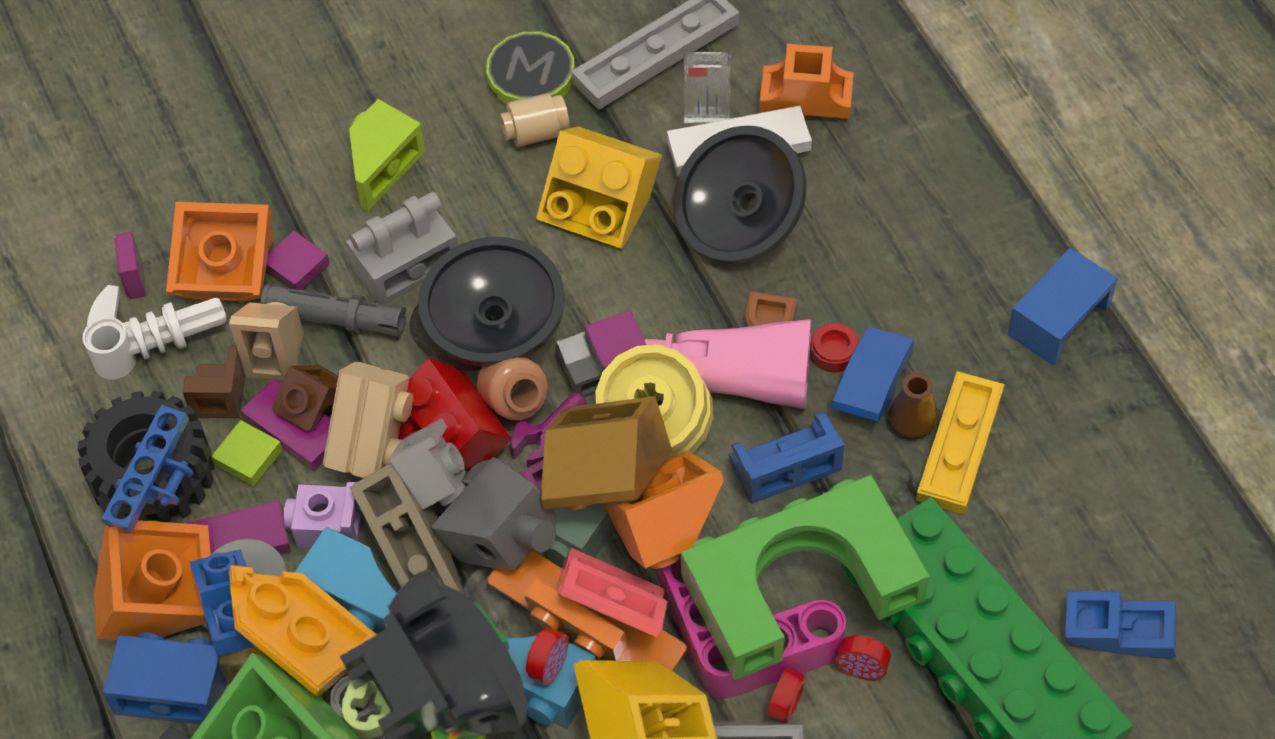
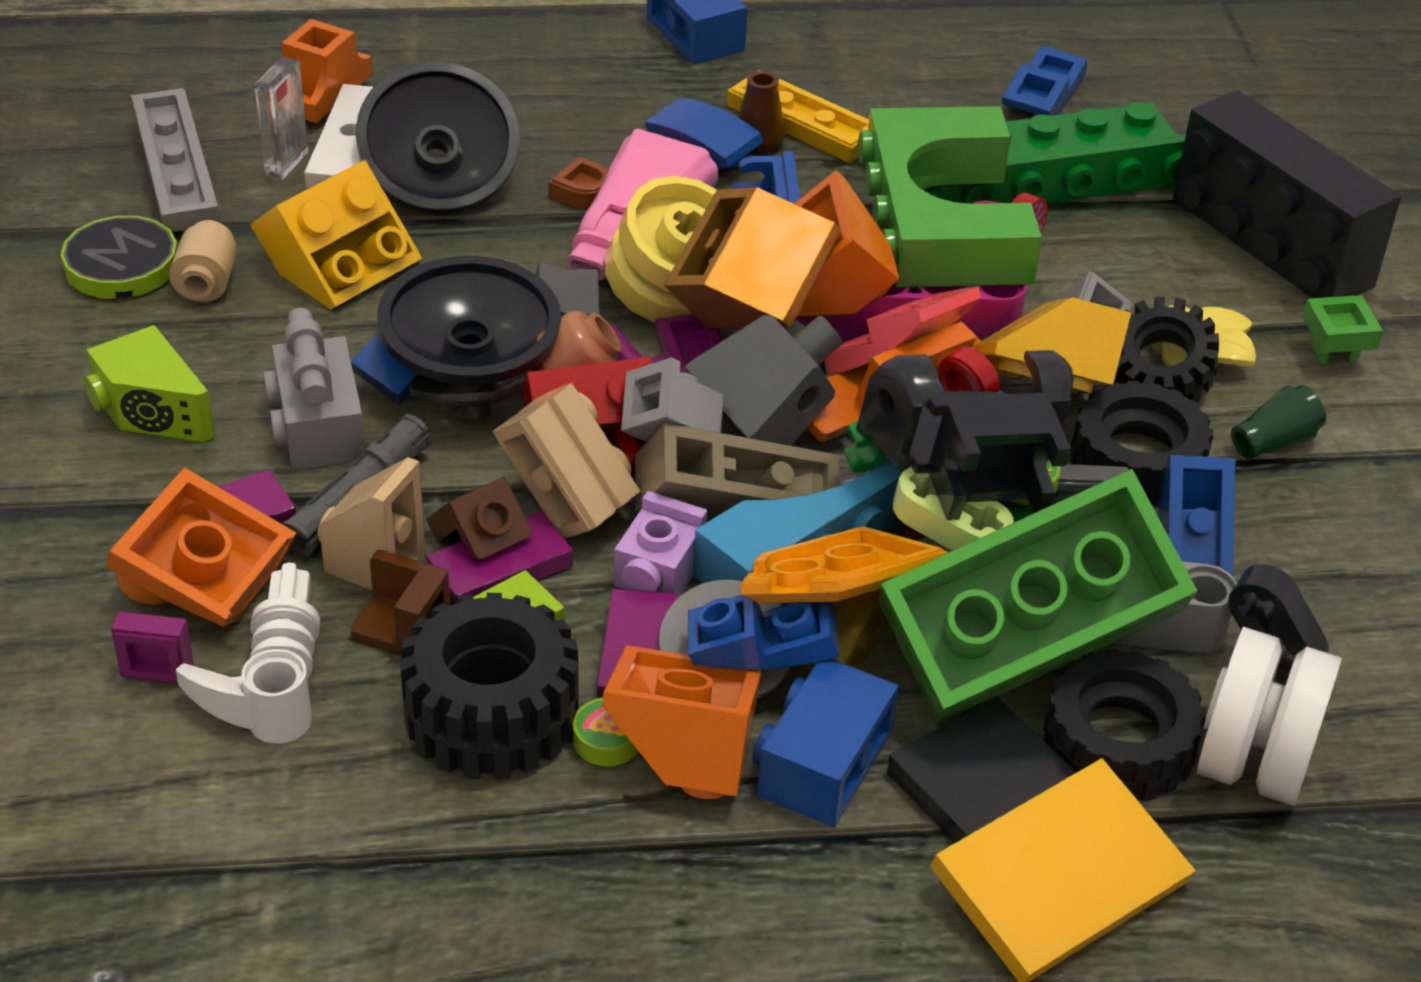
camera: 75 degrees left, 15 degrees down
blue piece [101,404,193,534] -> none
magenta tile [585,310,646,373] -> none
red tile [767,667,807,723] -> none

